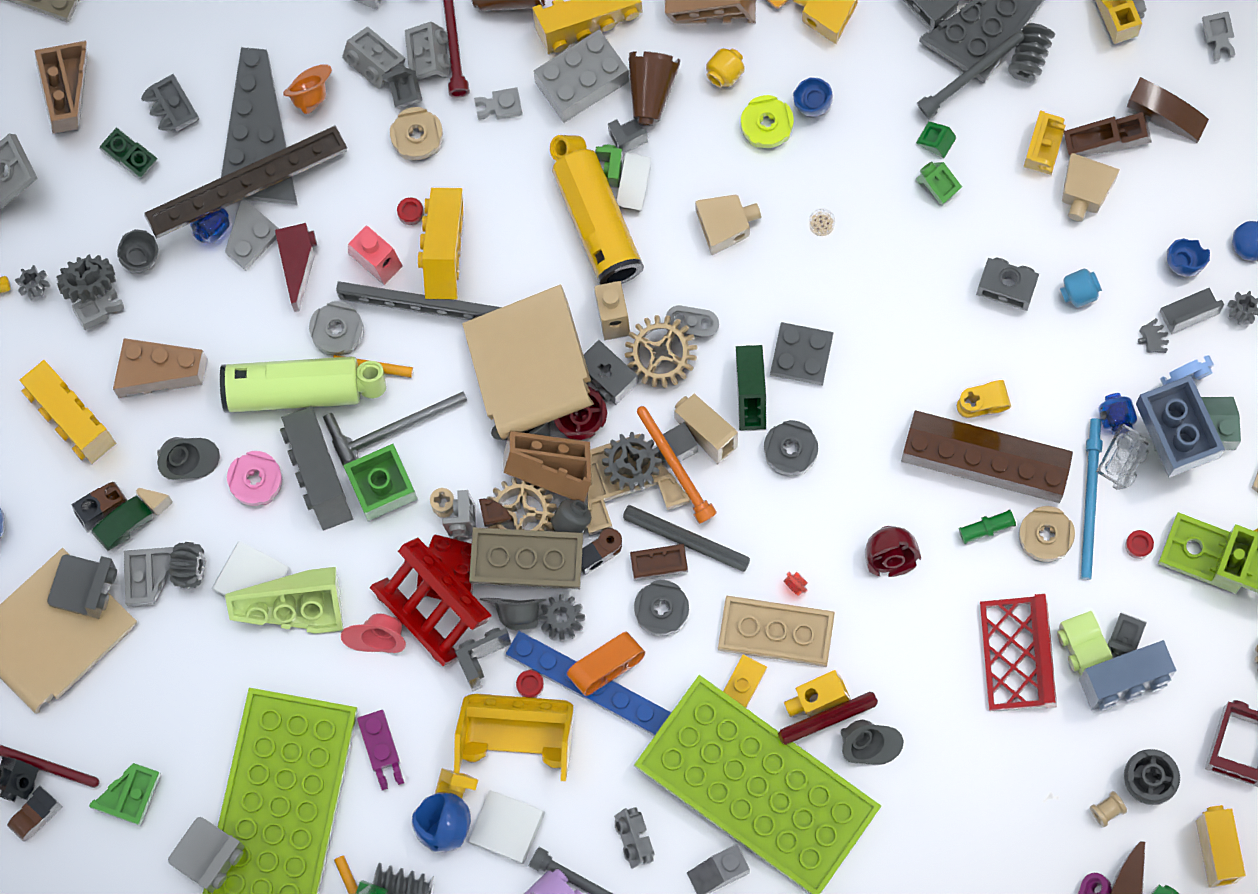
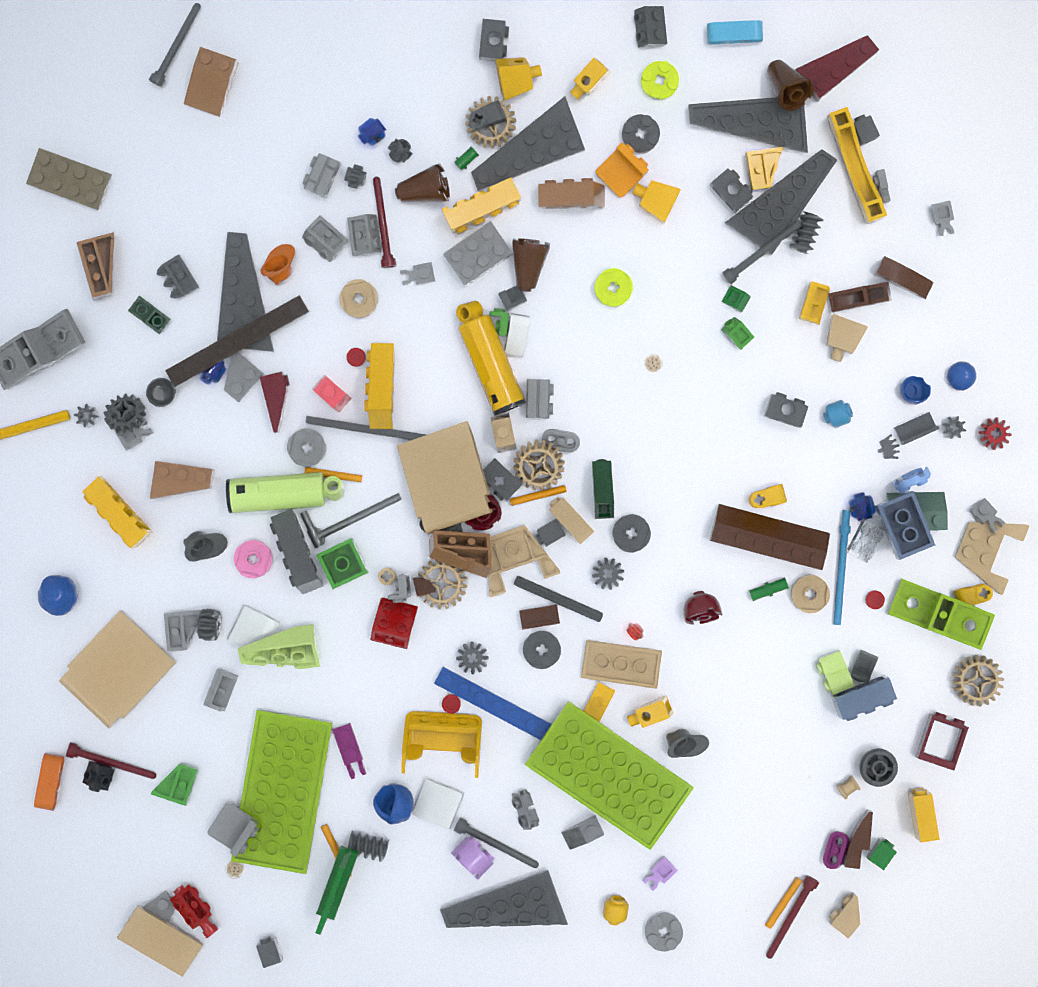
camera: 10 degrees left, 15 degrees up
leg [7,786,63,841] -> none
dark grey bracket [47,554,117,619] -> none
leg [71,482,127,532] -> none
dark green slope [92,495,153,551] -> none
tan slope [136,488,173,515] -> none
coral piece [341,613,406,653] -> none
red fence [370,538,492,666] -> none
dark grey bracket [382,65,422,109] -> none
yellow bracket [435,768,478,799] -> none
dark grey bracket [455,628,511,692] -> none
dark tan plate [469,527,583,589] -> none
dark grey piece [479,598,546,630] -> none
dark grey head [551,499,592,533] -> none
orange beam [567,631,646,696] -> none
leg [581,528,622,575] -> none
dark grey gear [602,432,662,492] -> none
orange piece [637,406,717,524] -> none
tan torso [695,194,761,255] -> none
yellow head [706,48,745,88] -> none
dark grey plate [770,322,834,386] -> none
dark red axle [778,692,878,745] -> none
blue hair [793,77,833,117] -> none
red fence [980,593,1057,711] -> none
none -> light grey hinge [203,668,239,711]
none -> light orange bar [510,485,567,506]
none -> light grey brick [526,379,554,419]
none -> dark grey gear [592,557,624,590]

